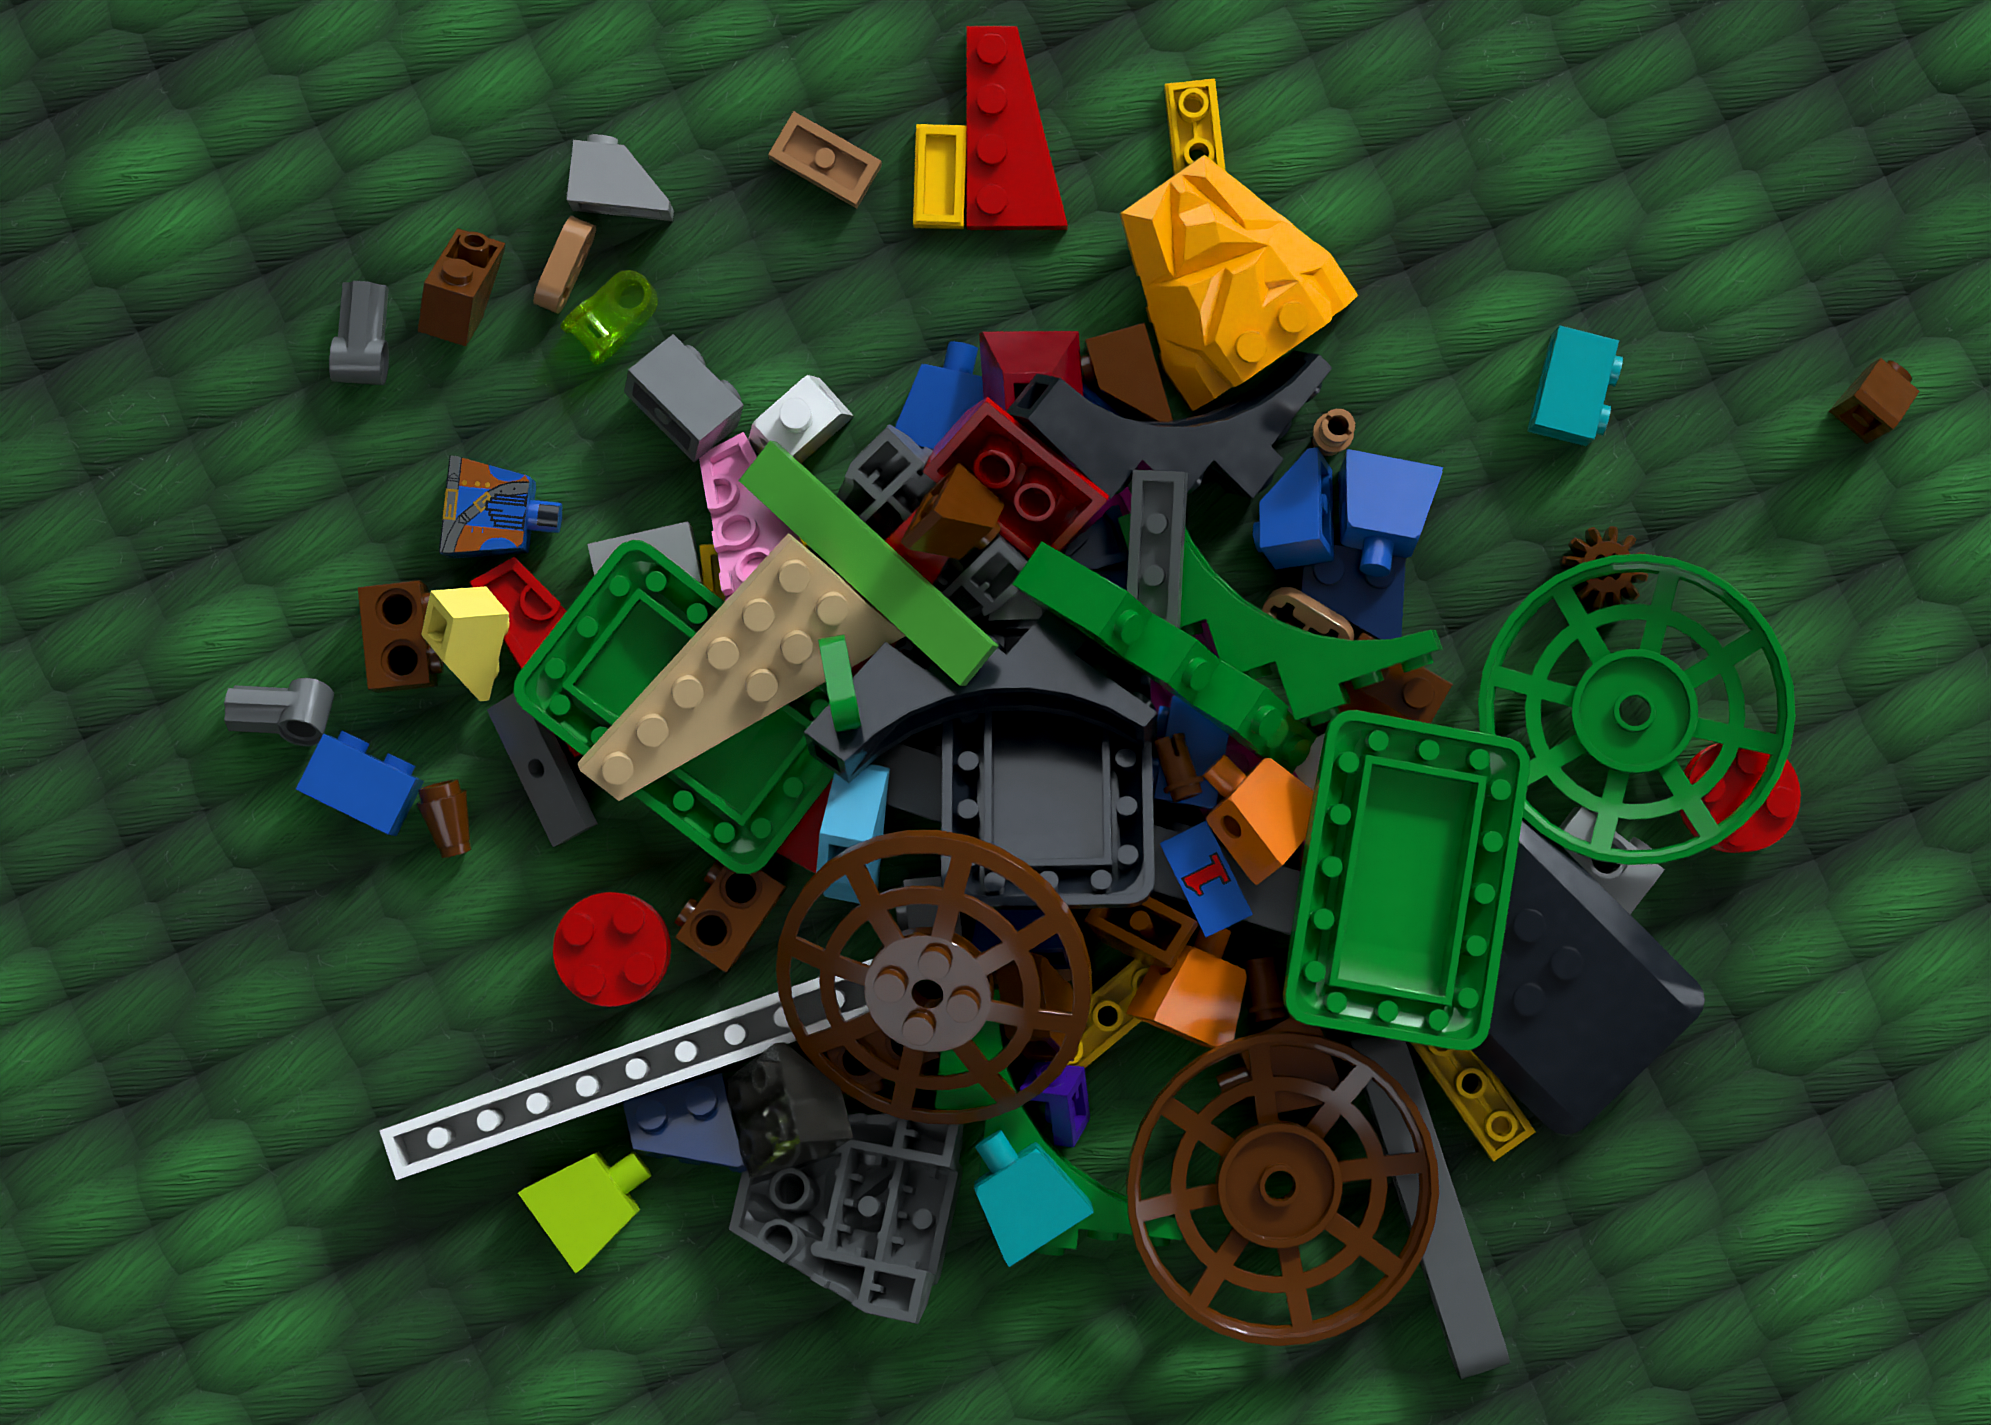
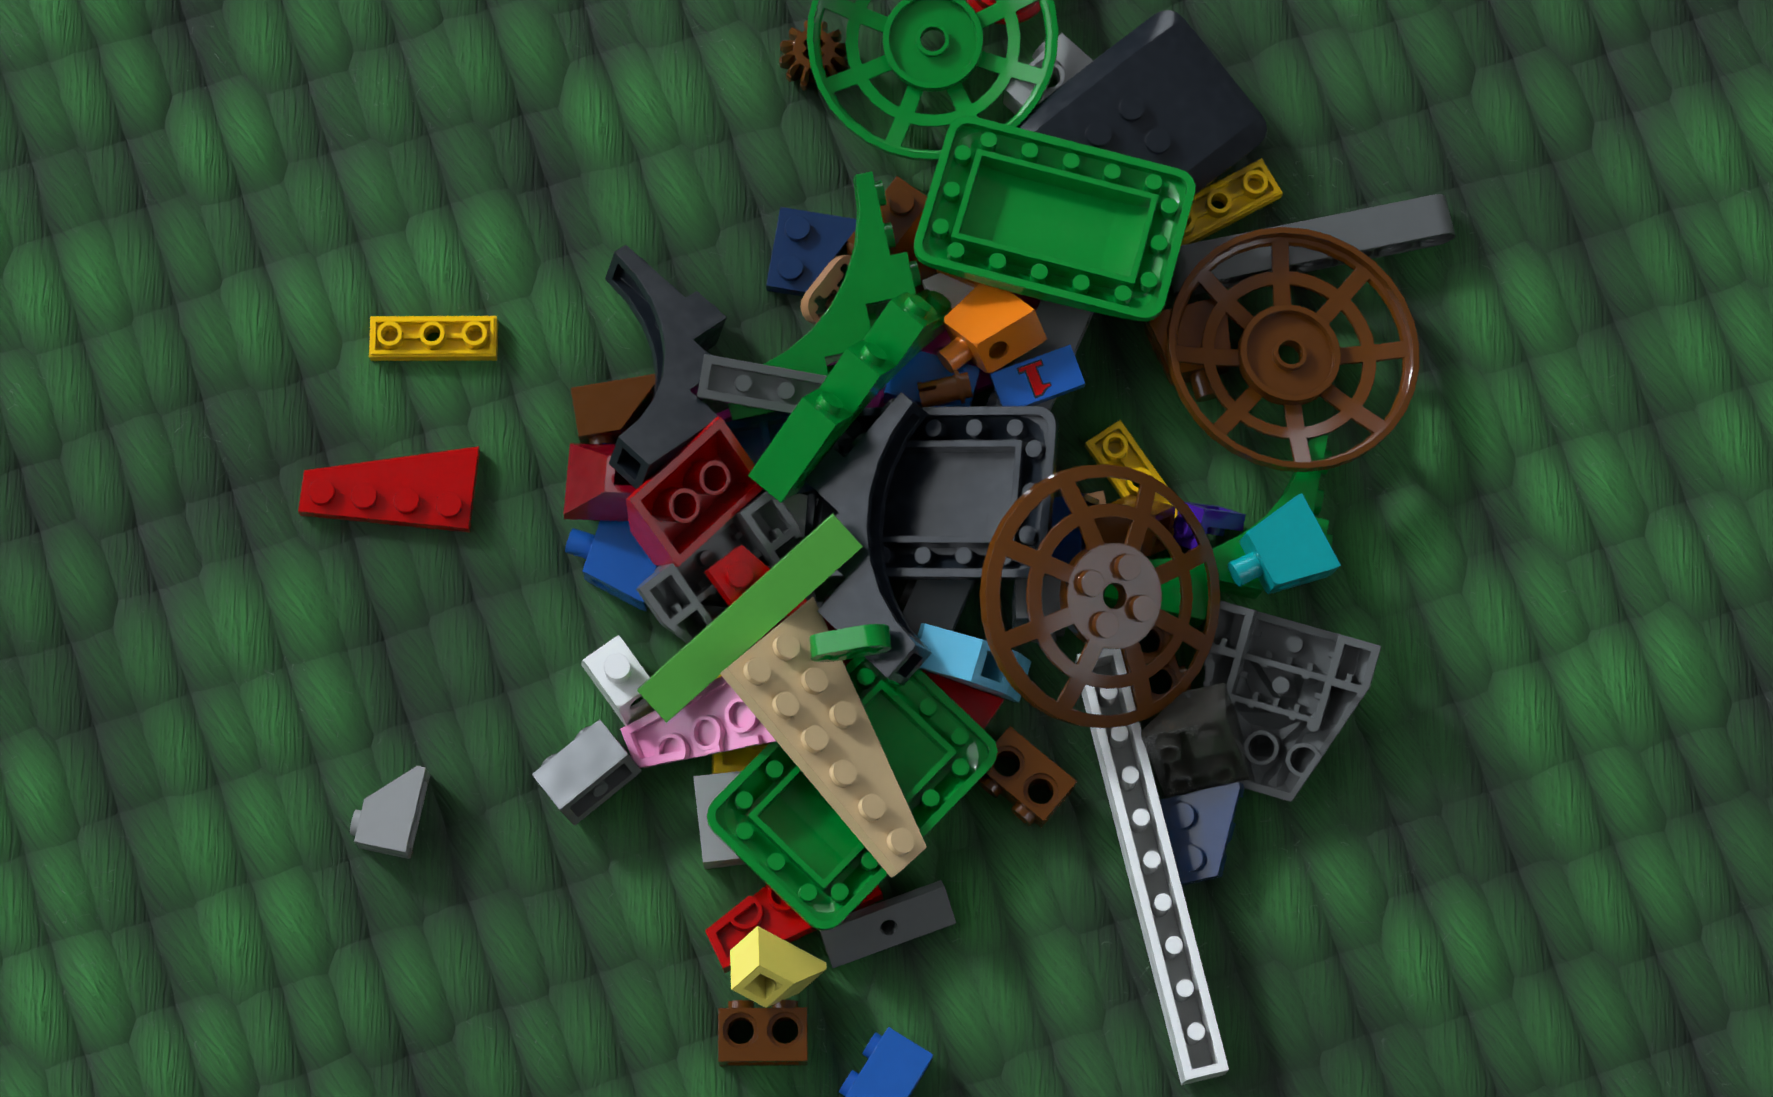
camera: 85 degrees left, 10 degrees down
dark grey piece [329,281,389,385] -> none
reddish brown cone [416,779,471,858] -> none
reddish brown slope [418,228,506,346] -> none
torso [439,455,562,558] -> none
lime torso [518,1151,652,1274] -> none
medium nougat beam [533,216,596,314] -> none
red wheel [553,892,672,1007] -> none
clear neon green piece [561,270,658,365] -> none
medium nougat plate [768,111,882,208] -> none
reddish brown slope [901,462,1005,559] -> none
yellow tile [913,124,967,229] -> none
reddish brown slope [1084,897,1198,968] -> none
light orange wedge [1119,155,1358,411] -> none
orange torso [1126,927,1247,1049] -> none
reddish brown pin [1243,956,1286,1023] -> none
blue slope [1253,447,1334,570] -> none
medium nougat pin [1312,409,1355,456] -> none
torso [1338,449,1443,577] -> none
teal brick [1527,325,1623,446] -> none

